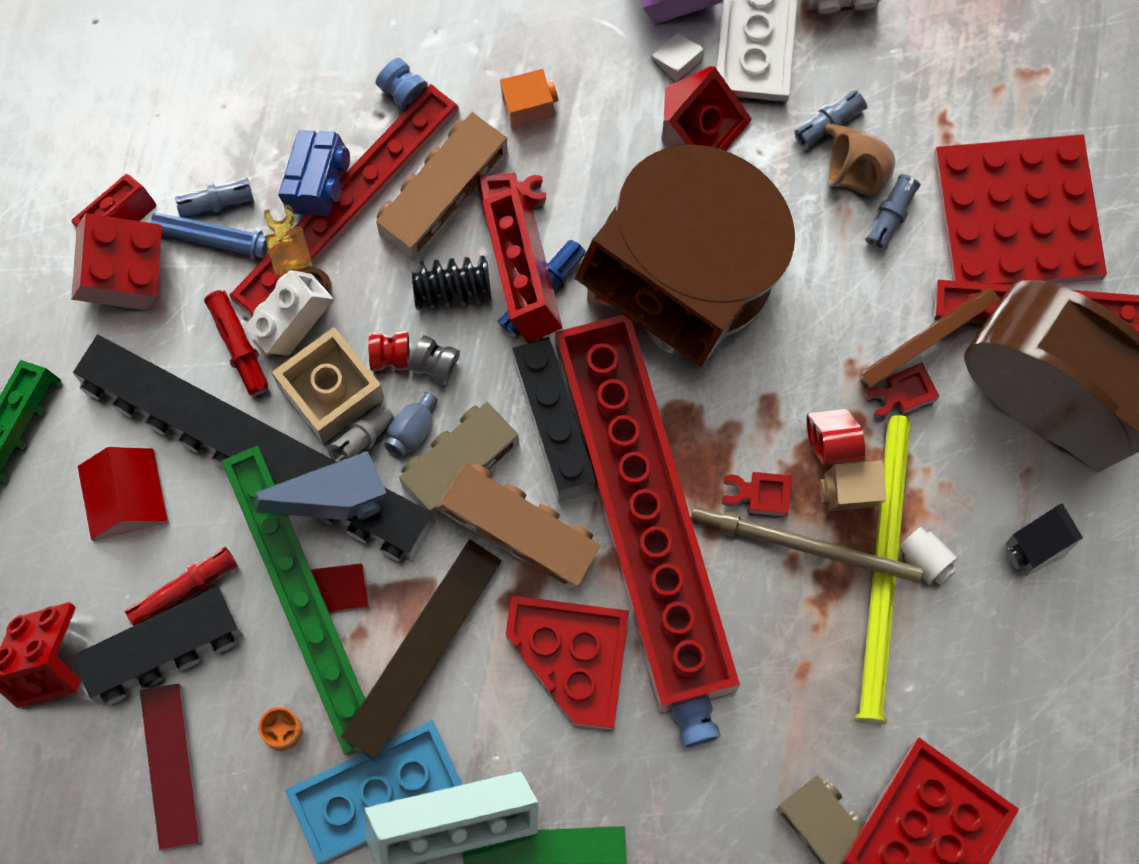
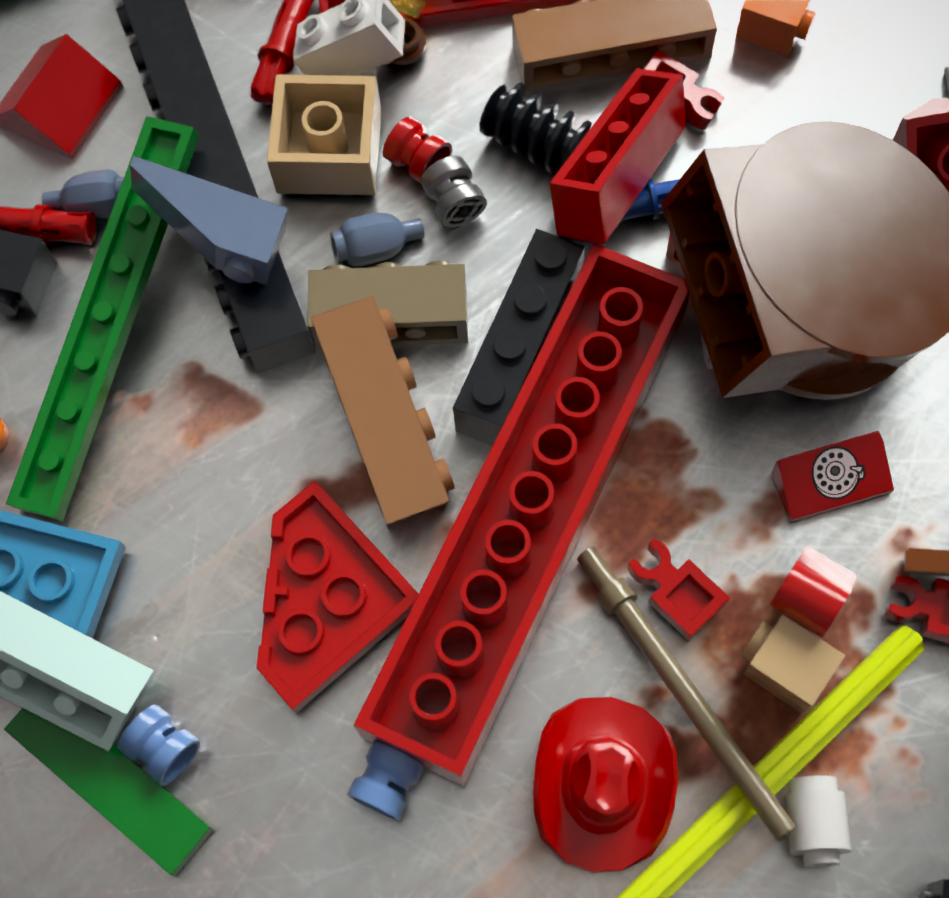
camera: 45 degrees right, 5 degrees down
red slope [311,563,369,613] -> none
light grey pin [328,404,394,462] -> none
dark brown tile [339,539,502,760] -> none
none -> sand blue plant [42,169,124,219]
none -> medium blue wheel [117,705,200,786]
none -> red hat [533,697,678,873]
none -> red slope [771,431,894,522]

